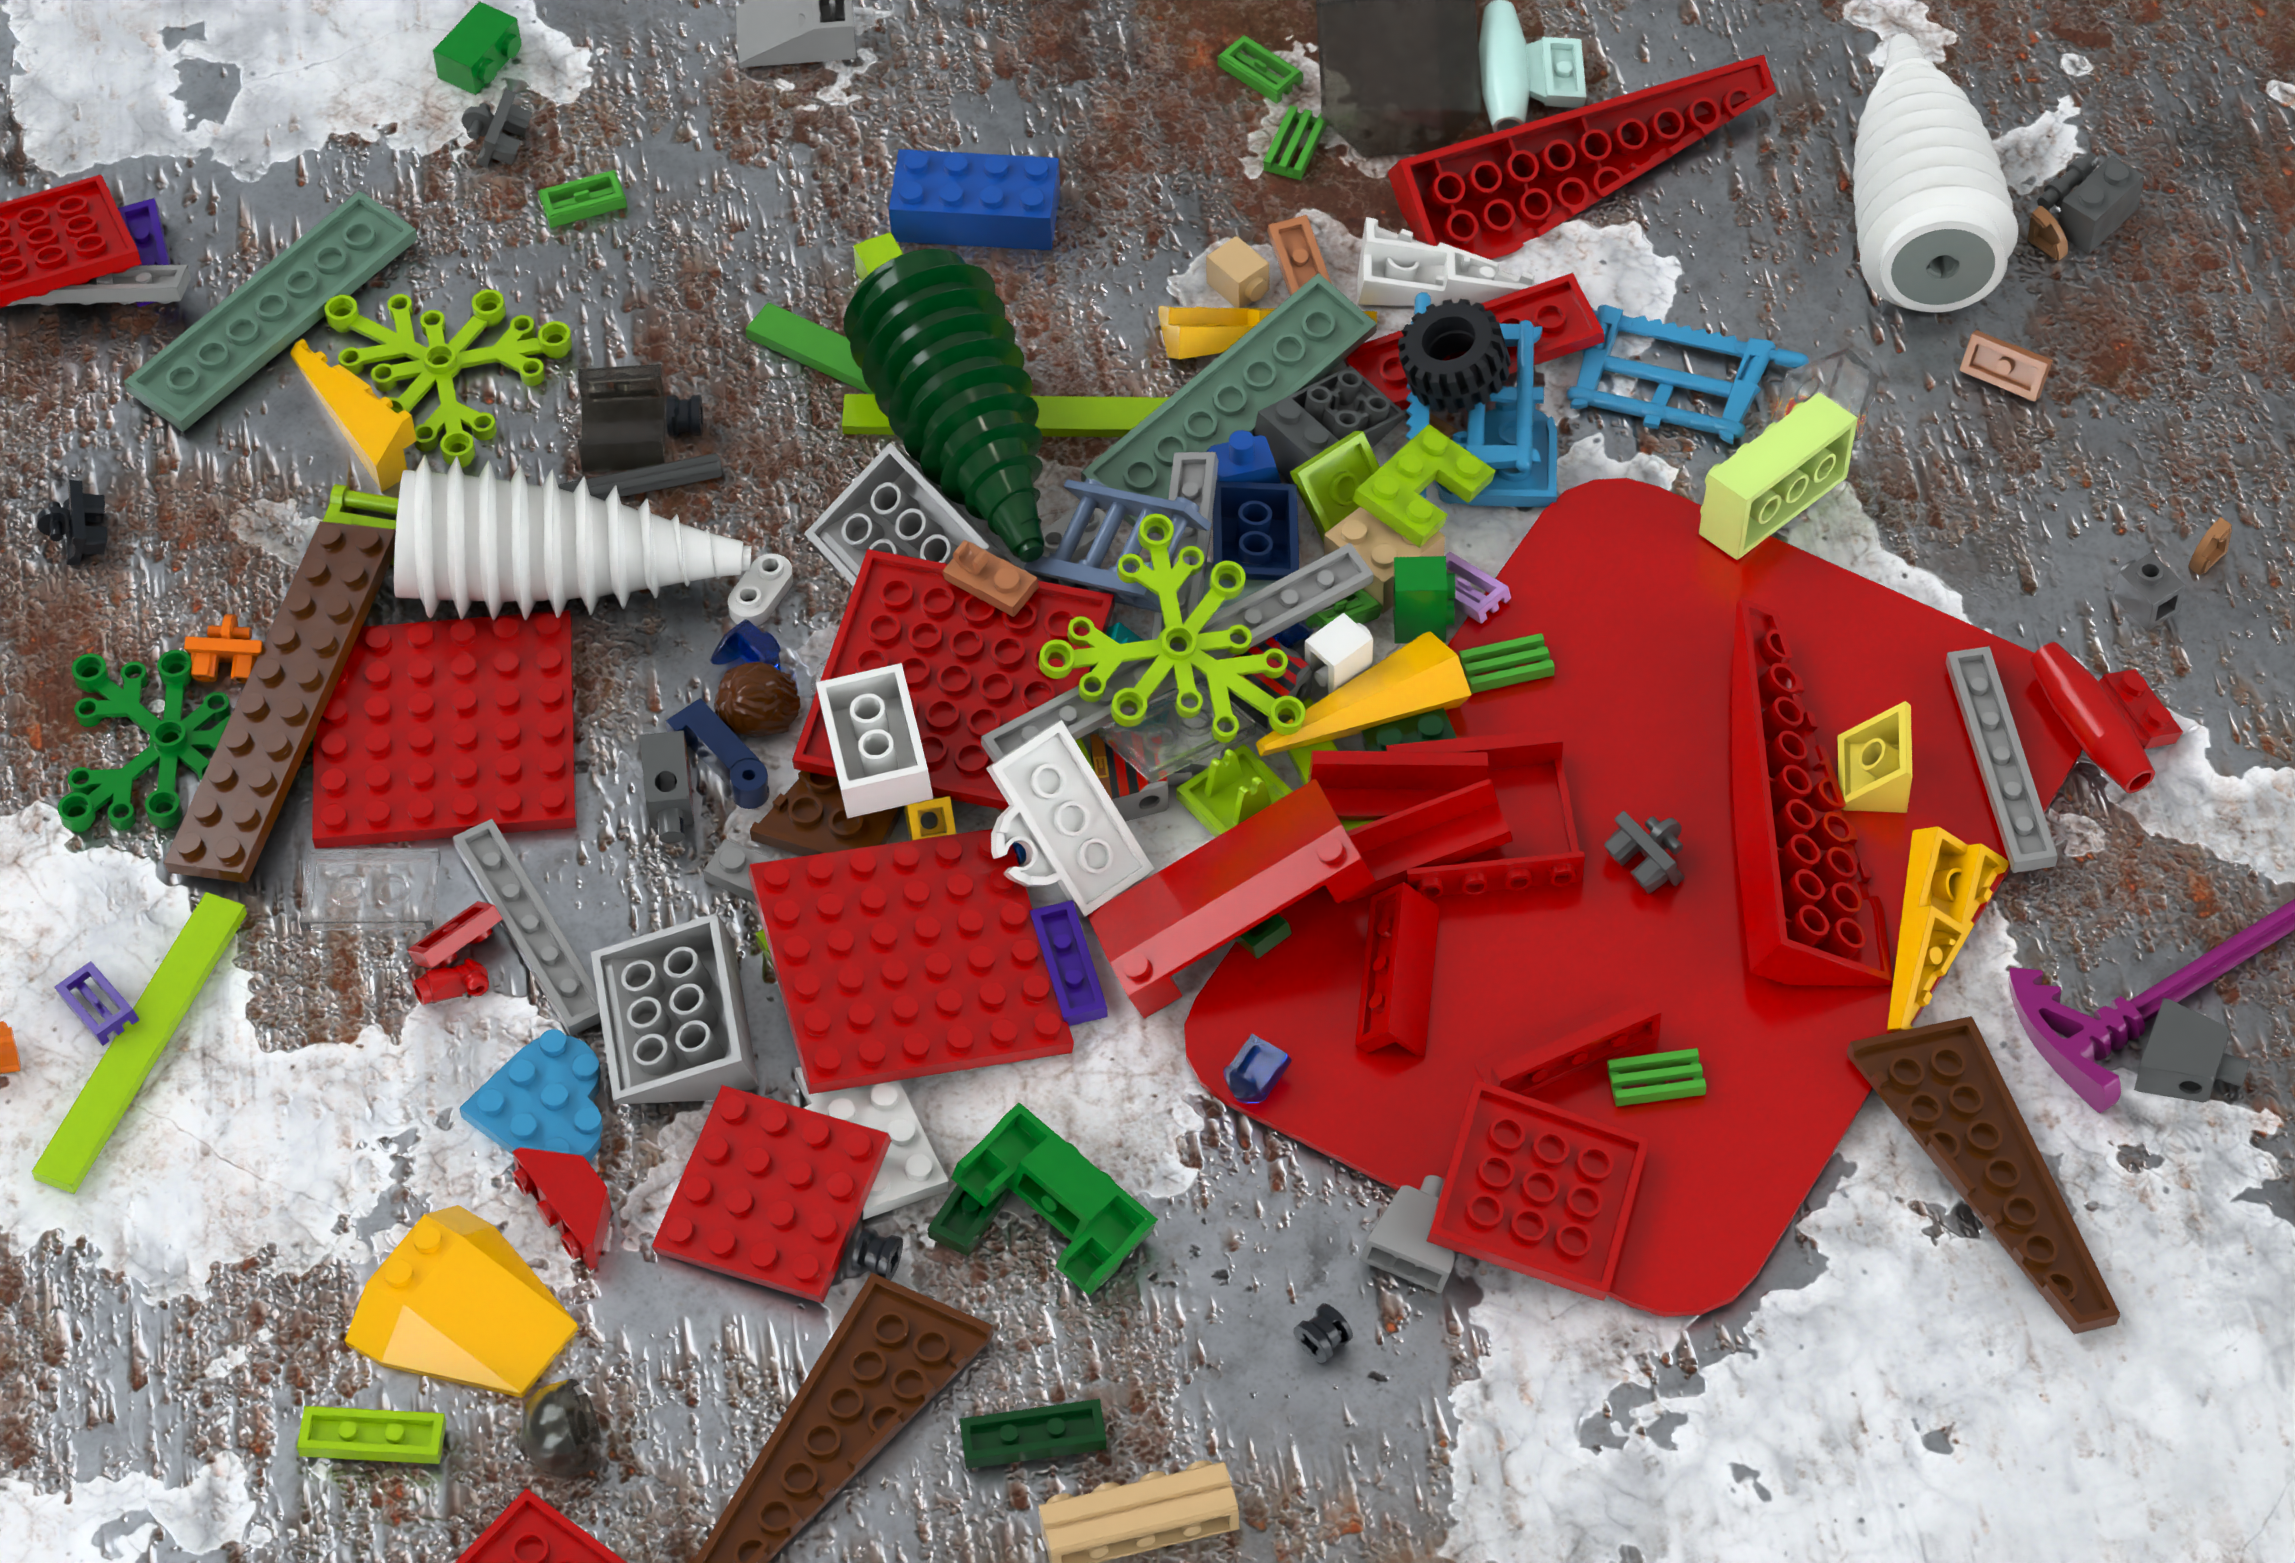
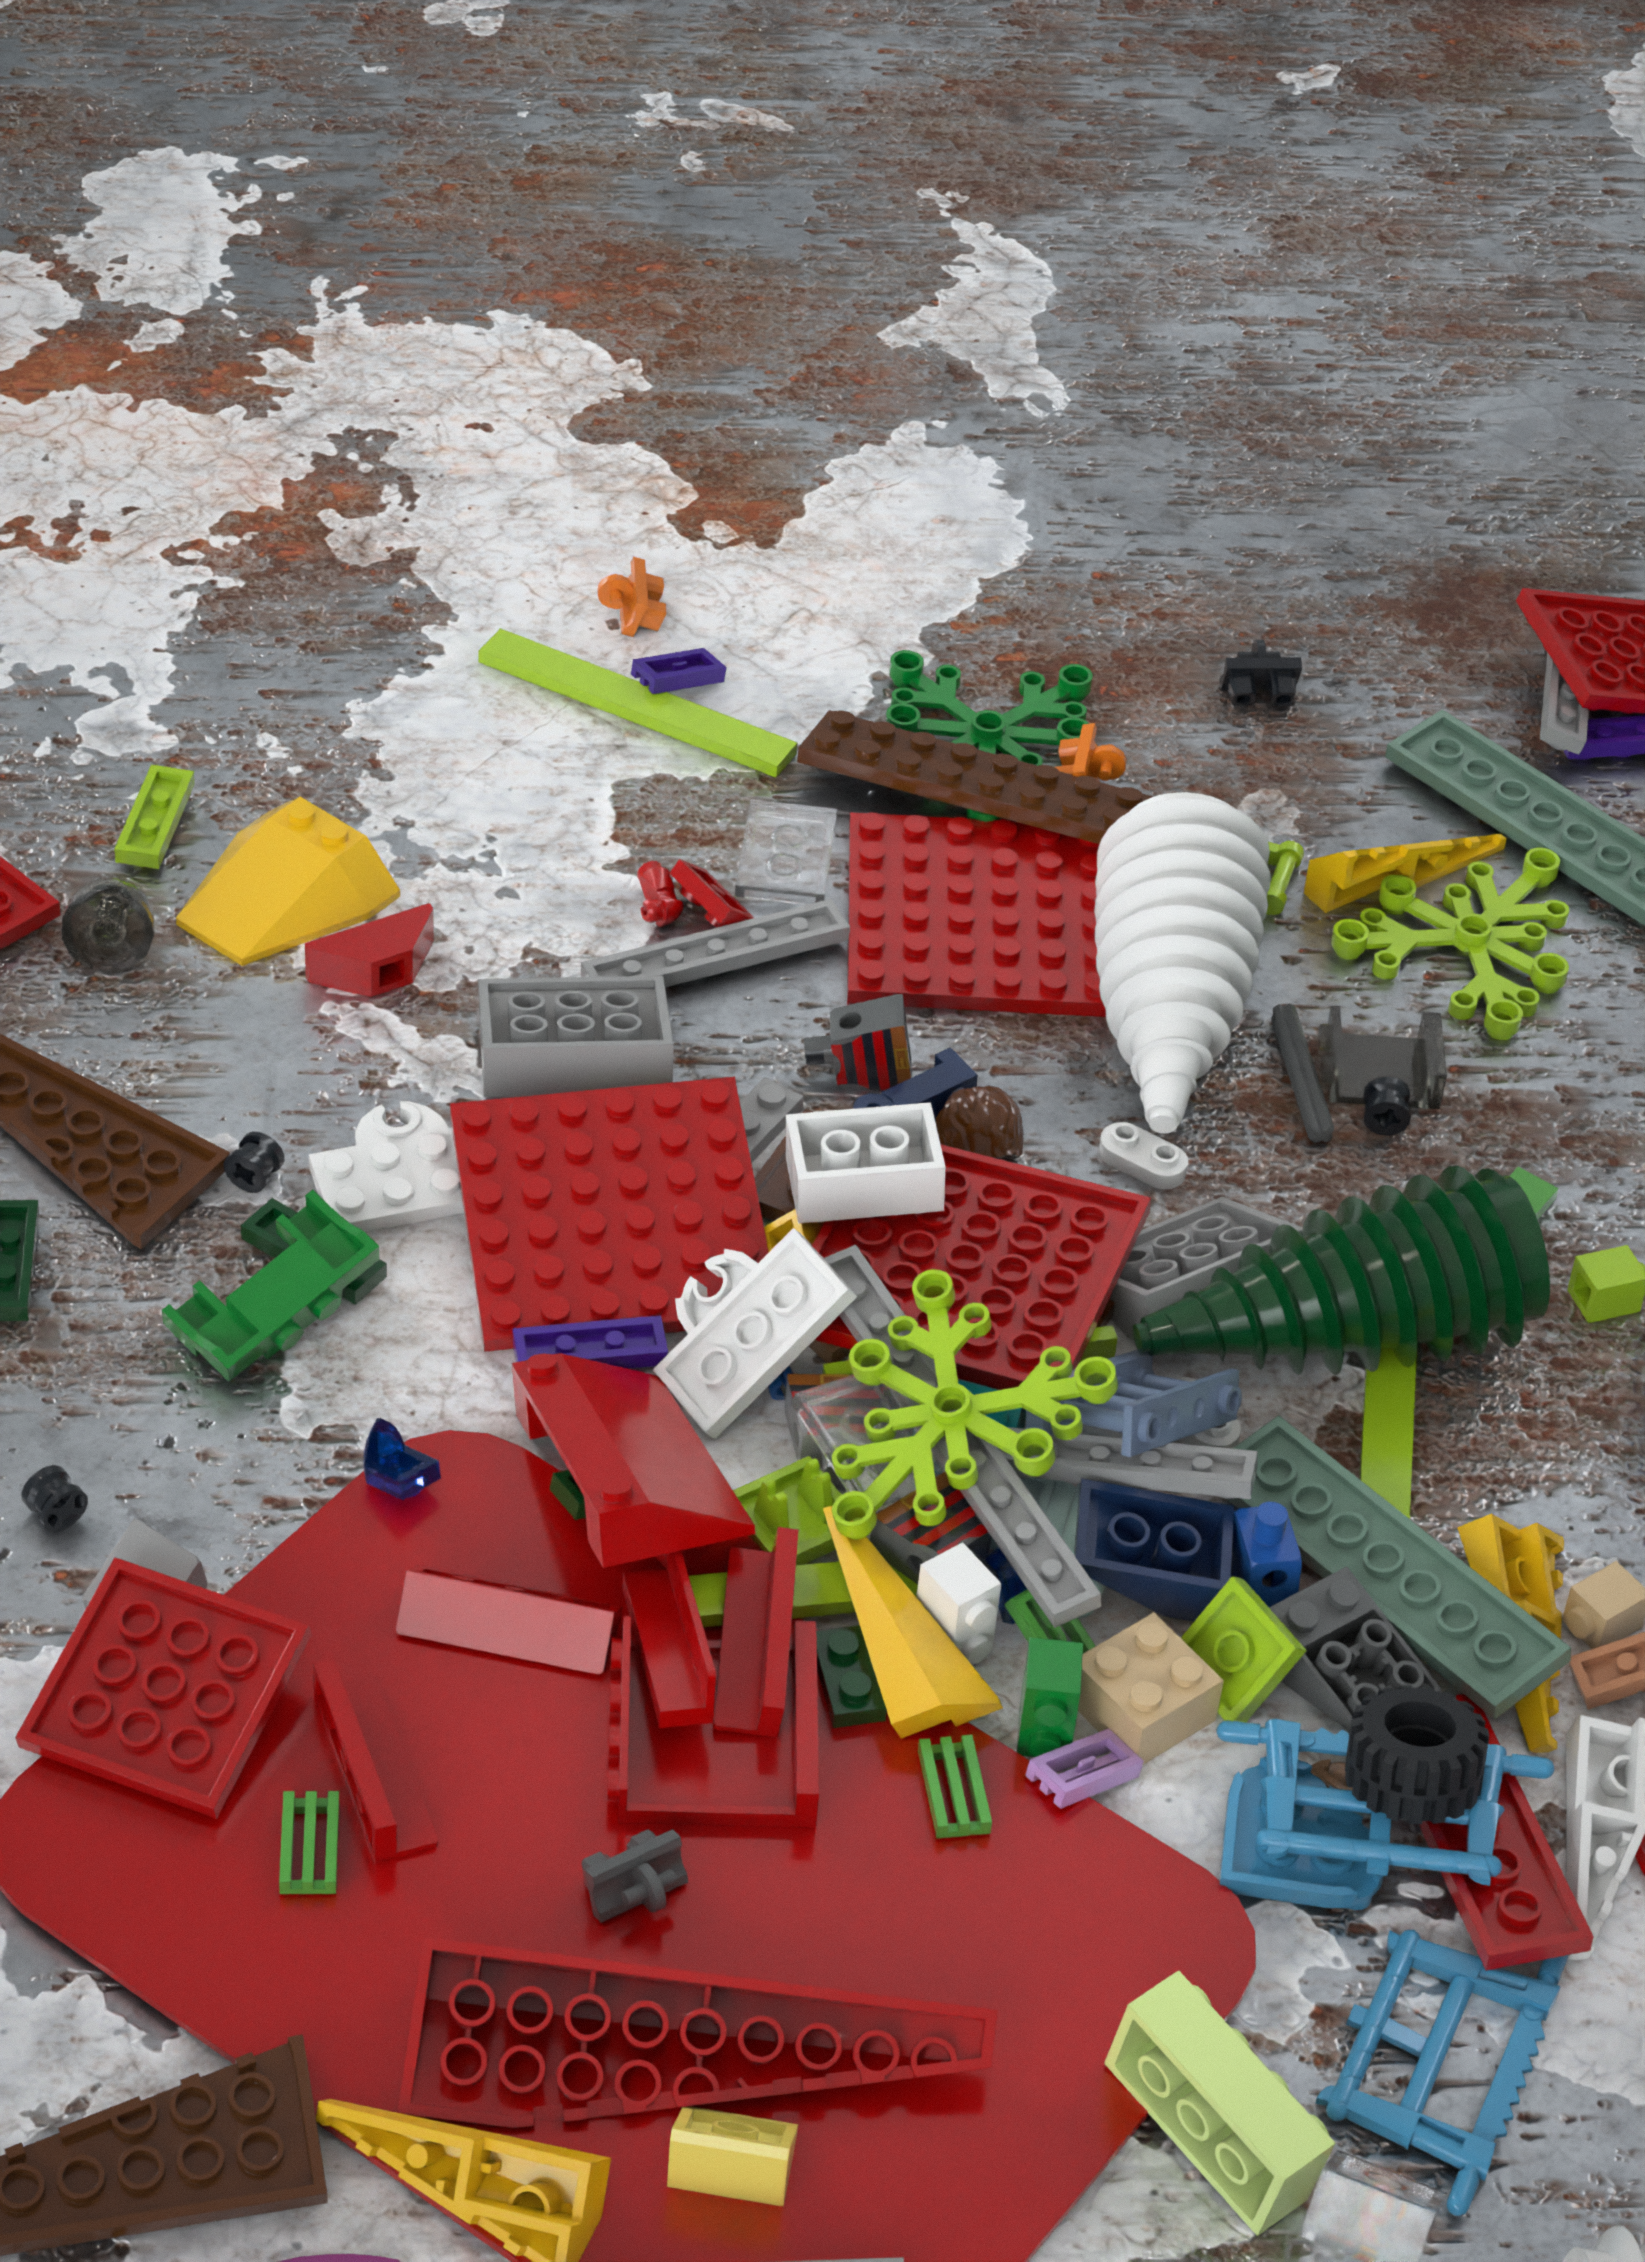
camera: 90 degrees right, 10 degrees down
dark azure plate [459,1029,603,1162] -> none
red plate [652,1085,892,1304] -> none
clear blue plate [710,619,781,671] -> none
nougat plate [943,540,1039,617] -> none
lime plate [1352,424,1496,548] -> none

